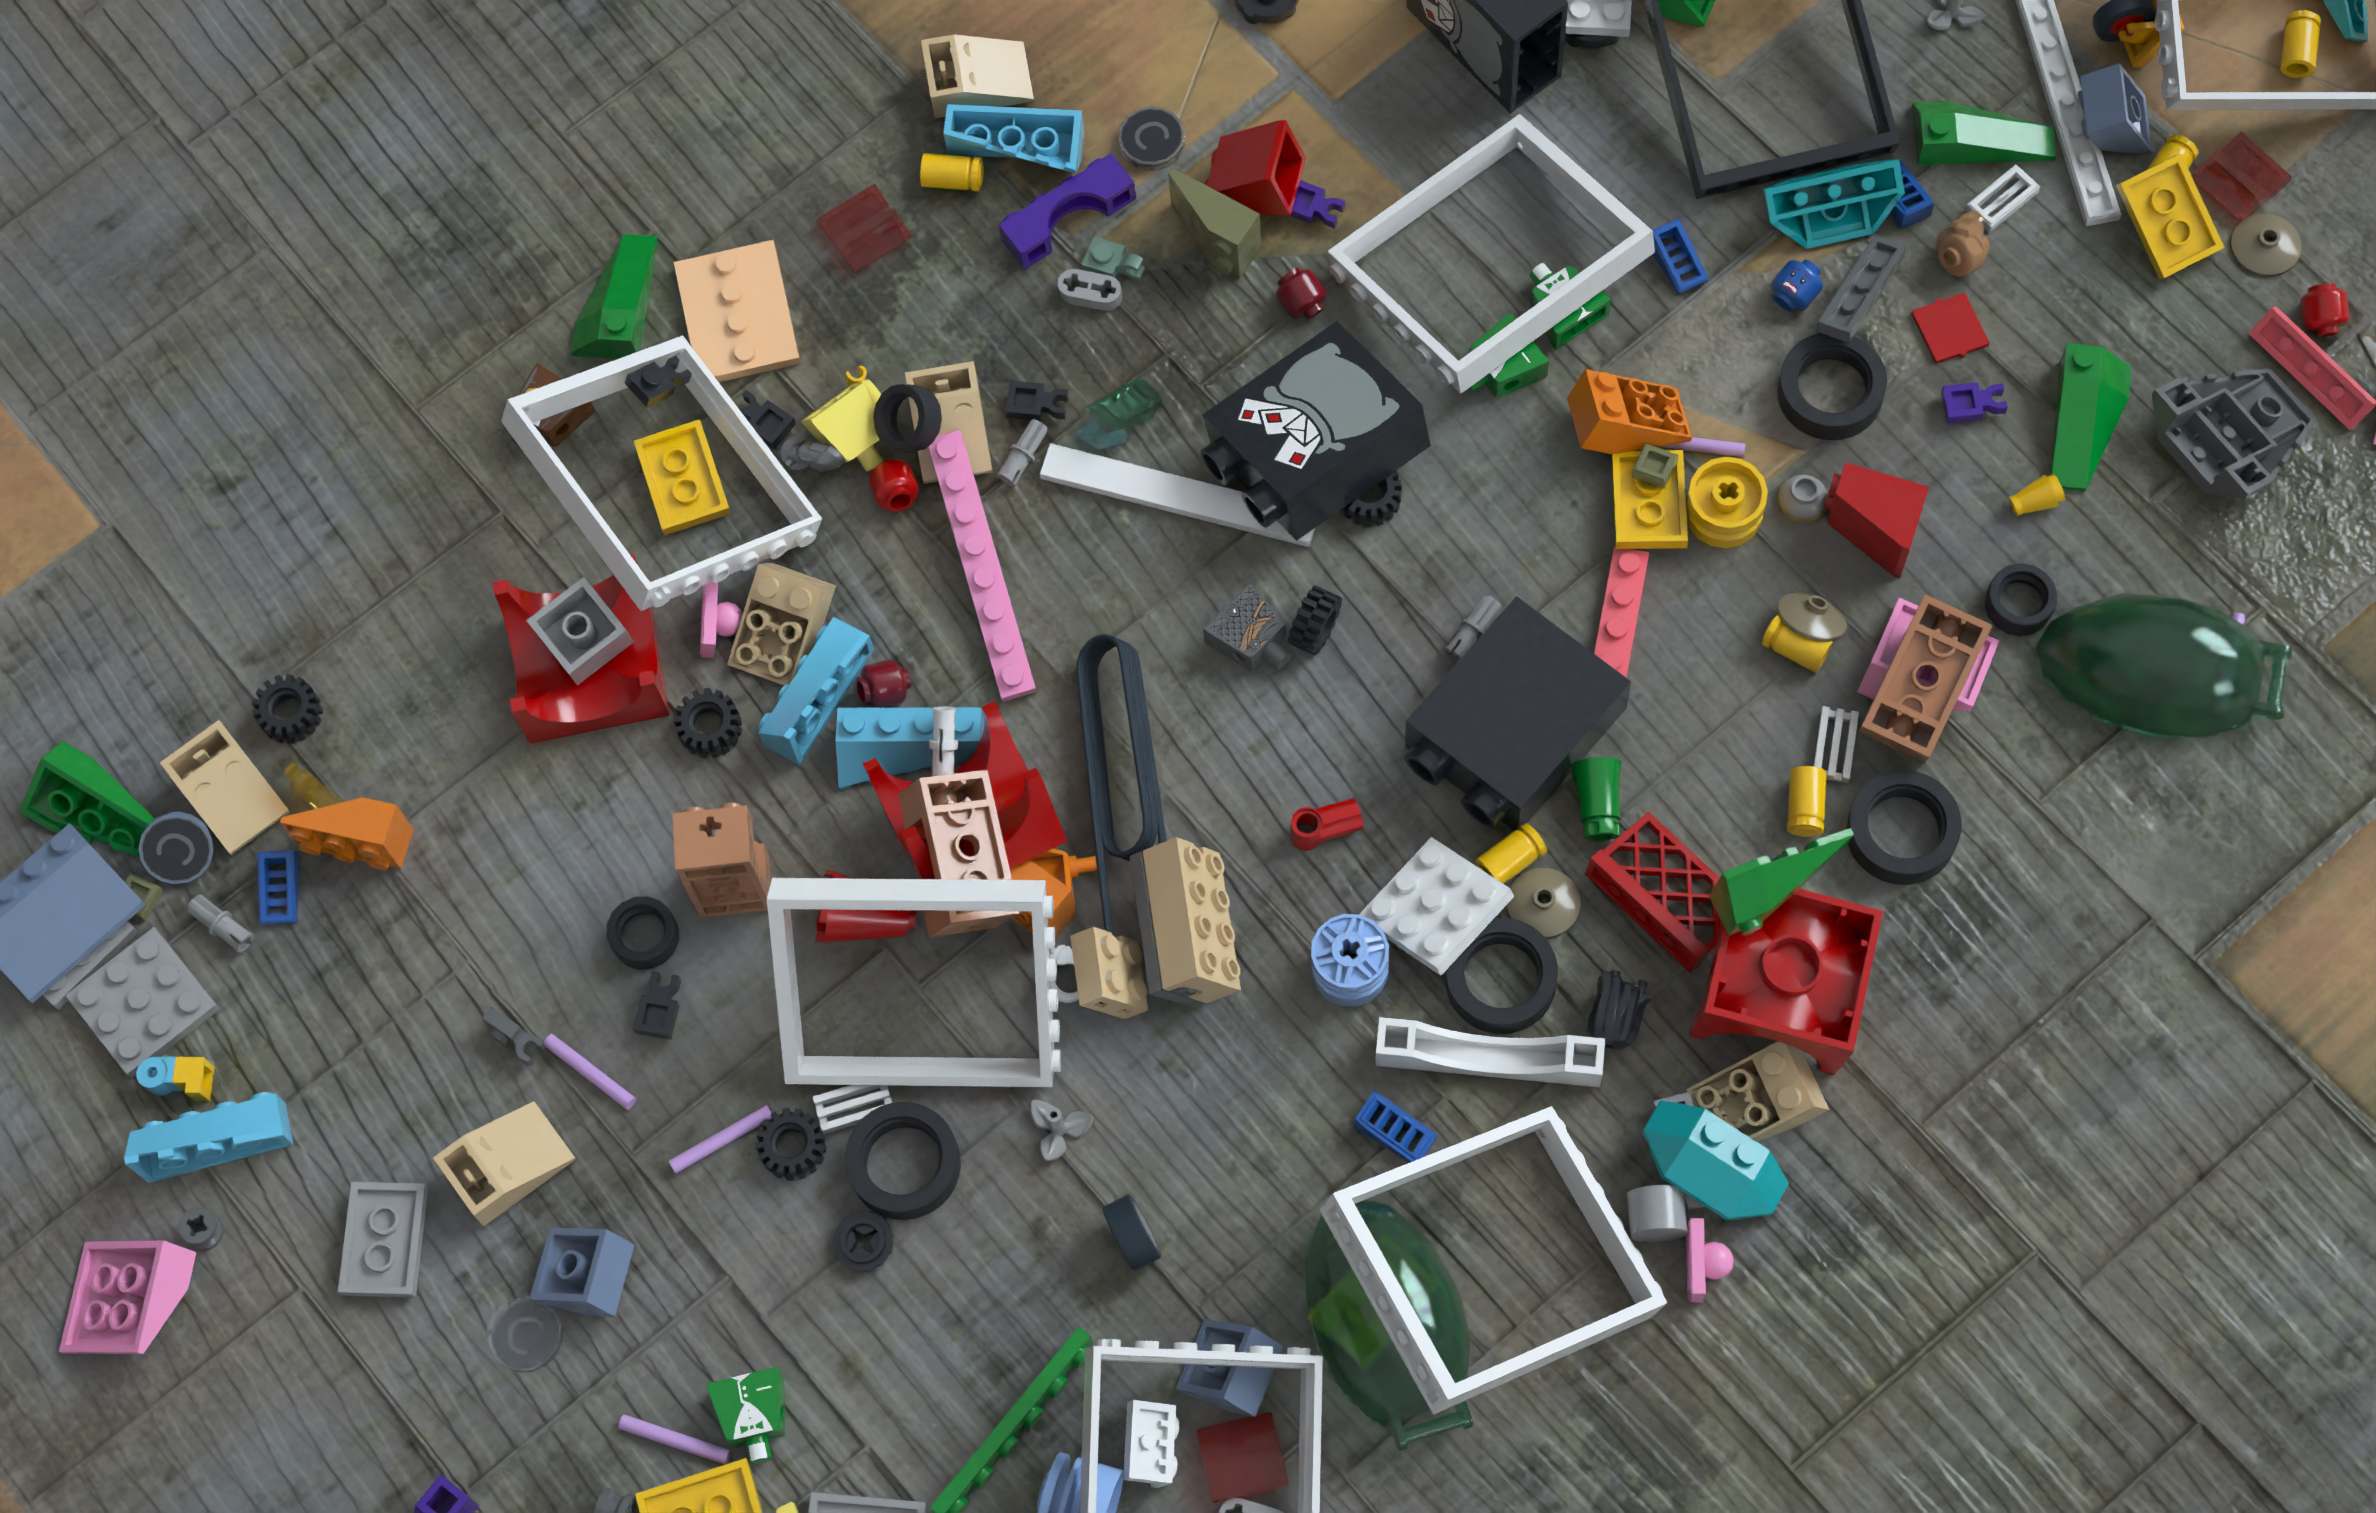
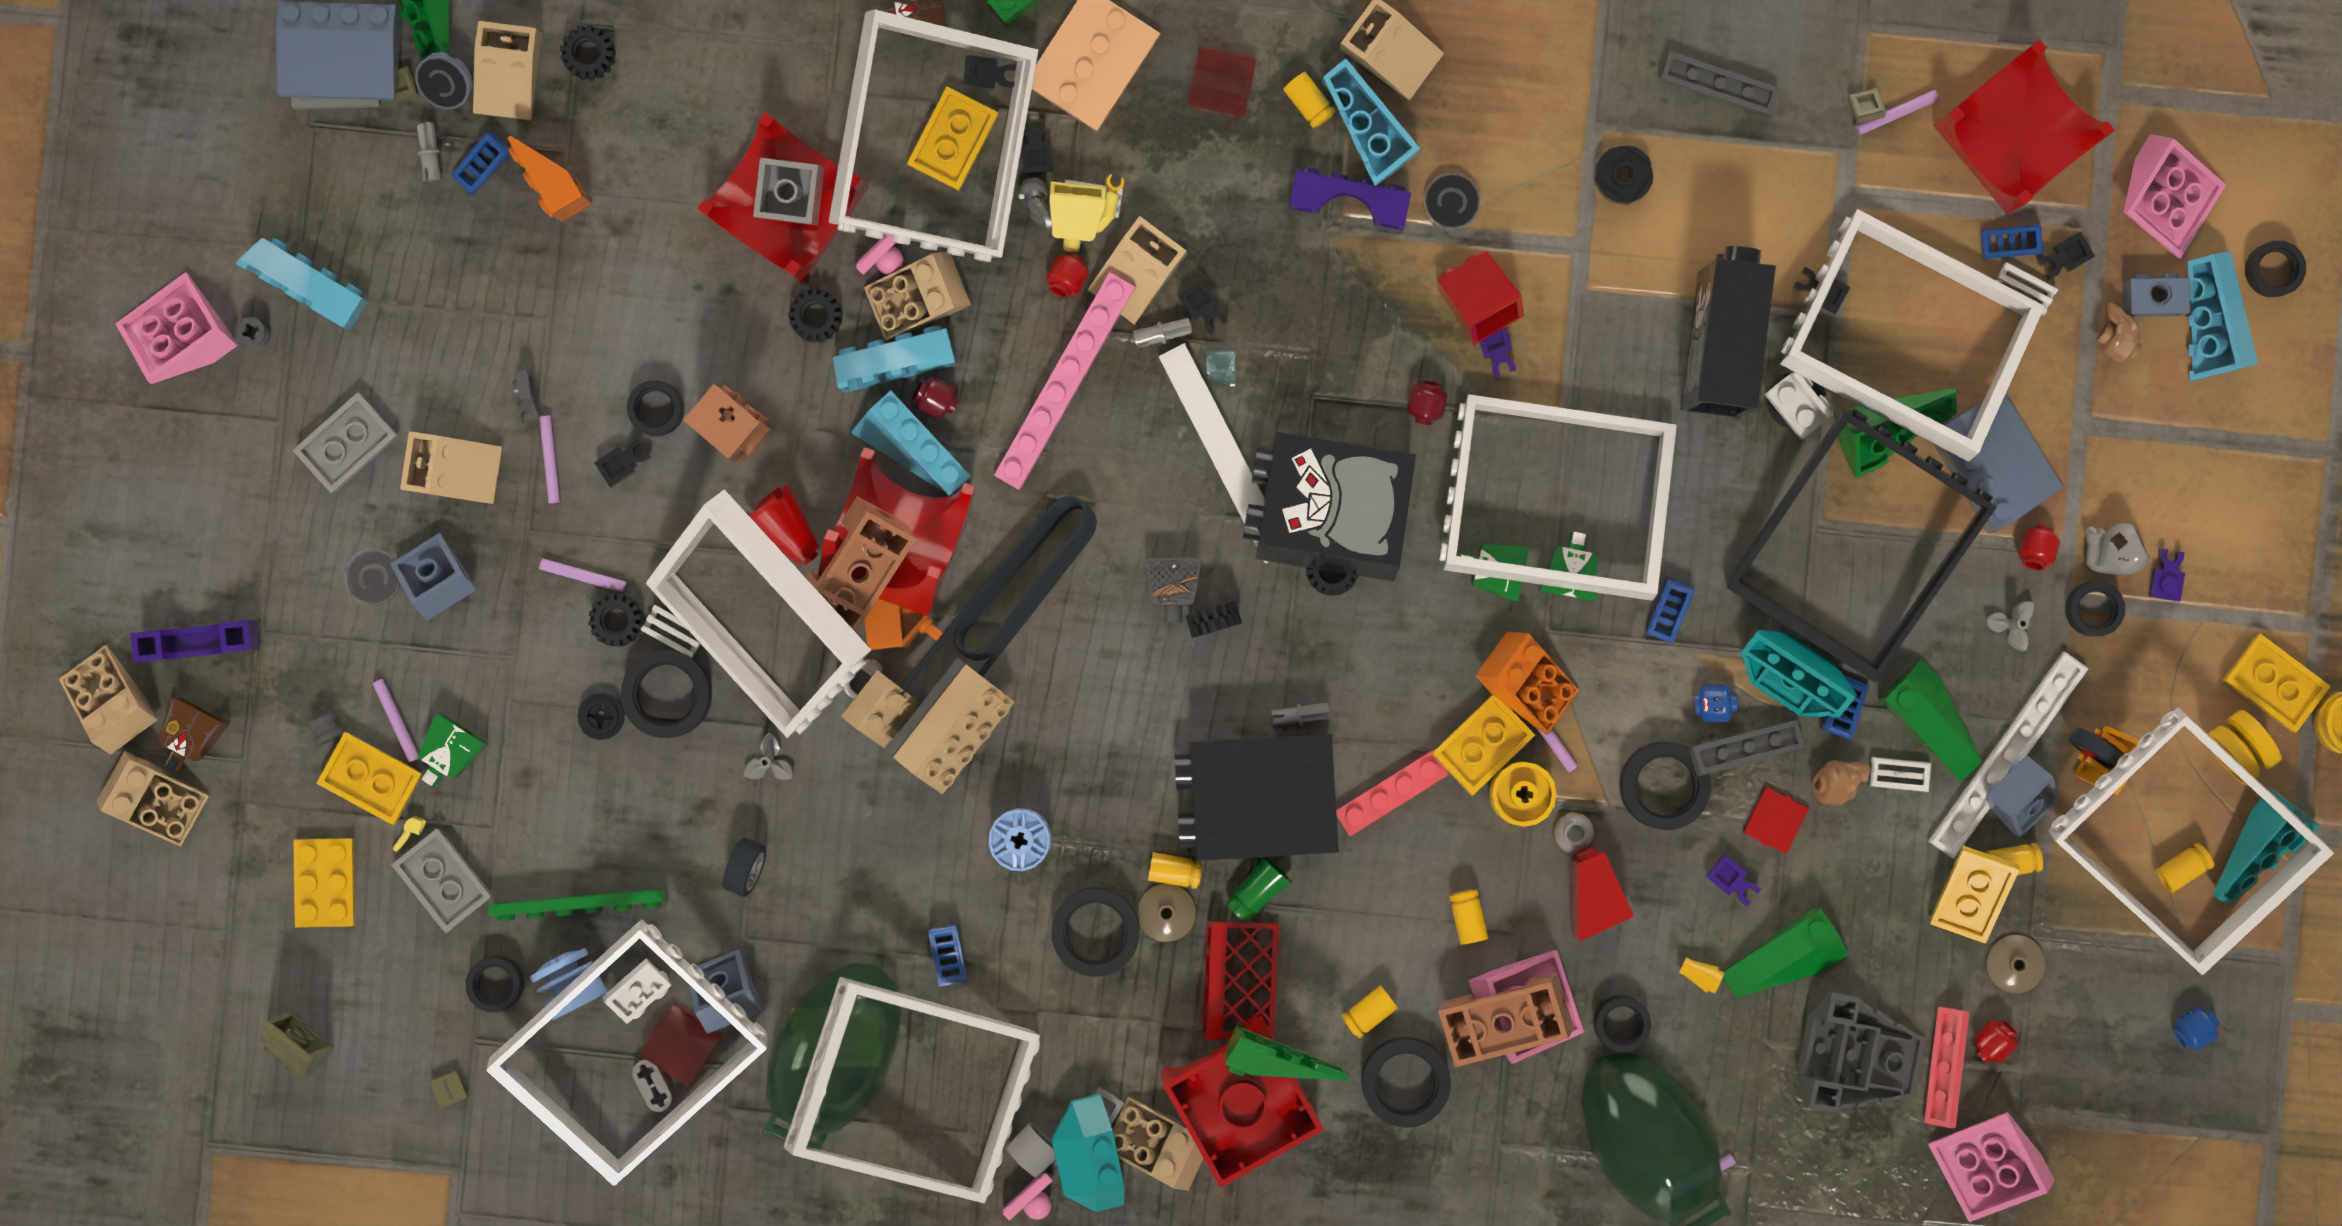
camera: 40 degrees right, 20 degrees up
light grey plate [65,927,220,1078] -> none
leg [136,1056,215,1102] -> none
clear yellow bar [283,761,344,809] -> none
black tyre [873,384,942,452] -> none
white pin [929,706,958,777] -> none
light grey beam [1057,269,1122,311] -> none
sand green plate [1081,236,1145,280] -> none
clear green slope [1085,377,1162,434] -> none
olive slope [1168,168,1262,279] -> none
red piece [1290,798,1364,851] -> none
white plate [1359,837,1514,976] -> none
white arch [1376,1017,1605,1087] -> none
black piece [1587,970,1650,1050] -> none
olive tile [1632,443,1678,489] -> none
dark tan dish [1777,593,1847,642] -> none
white tile [1813,706,1859,783] -> none
clear red slope [2191,132,2292,223] -> none

